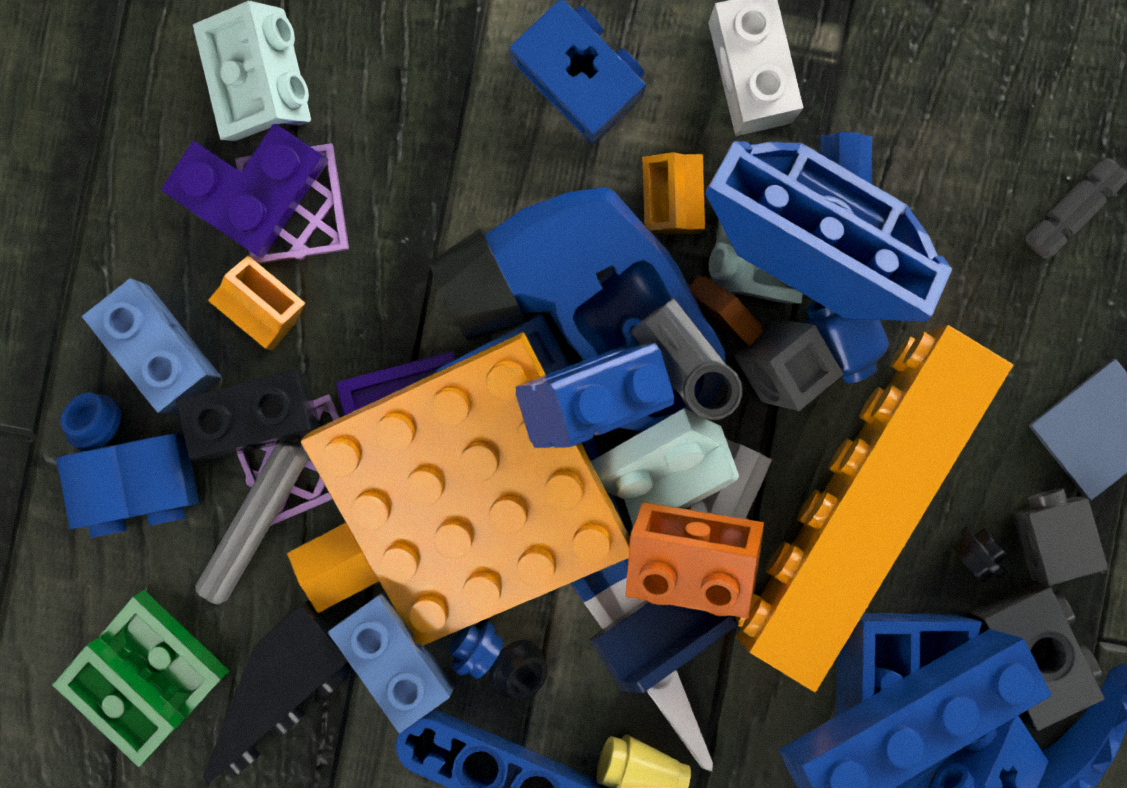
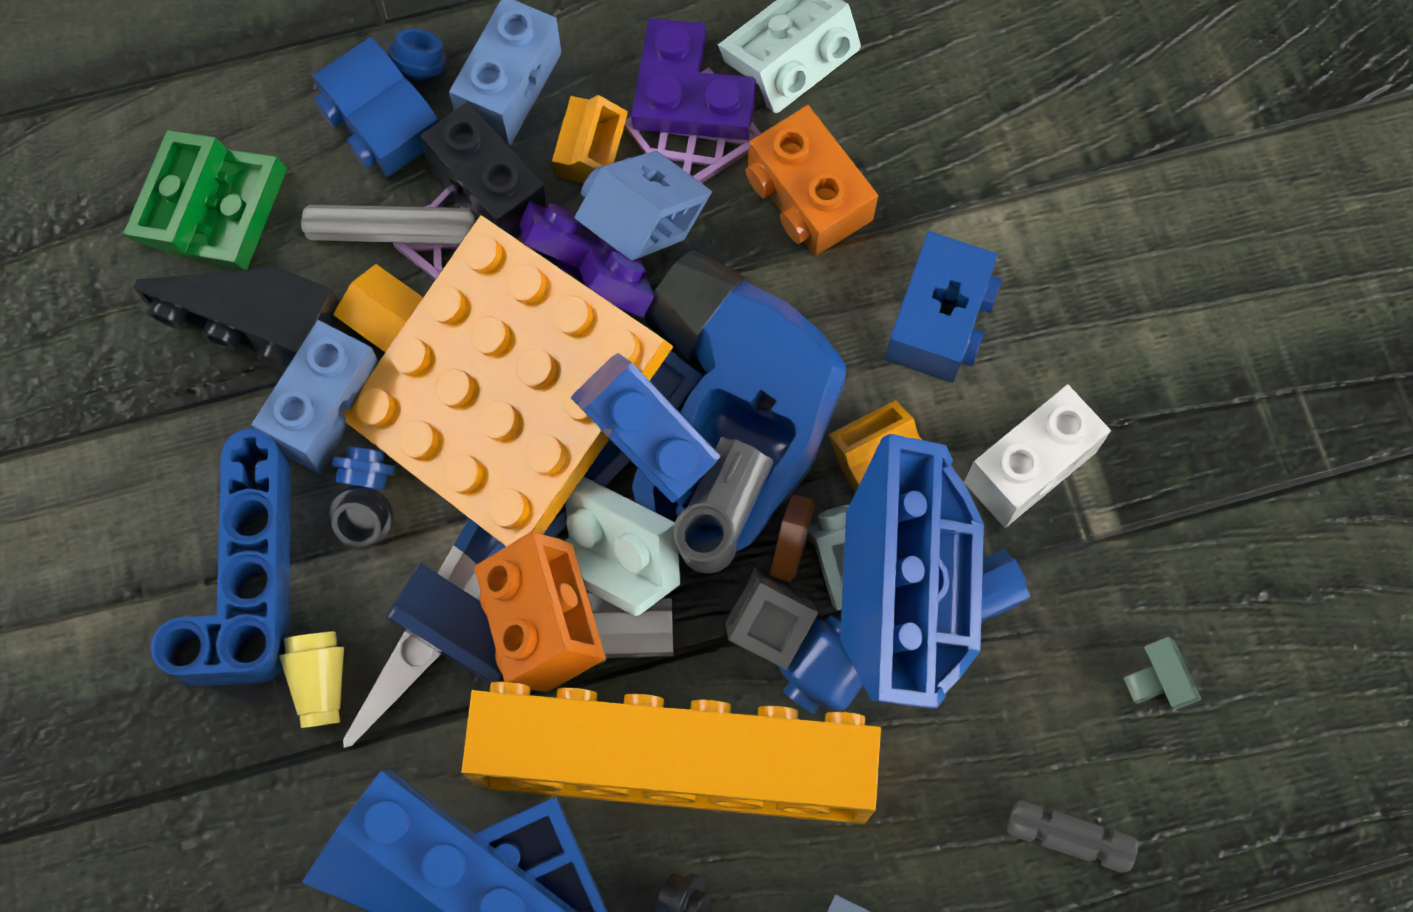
camera: 65 degrees right, 15 degrees down
none -> dark purple plate [519,201,654,317]
none -> medium blue brick [574,150,712,261]
none -> orange brick [745,105,878,257]
none -> sand green tile [1124,636,1202,709]

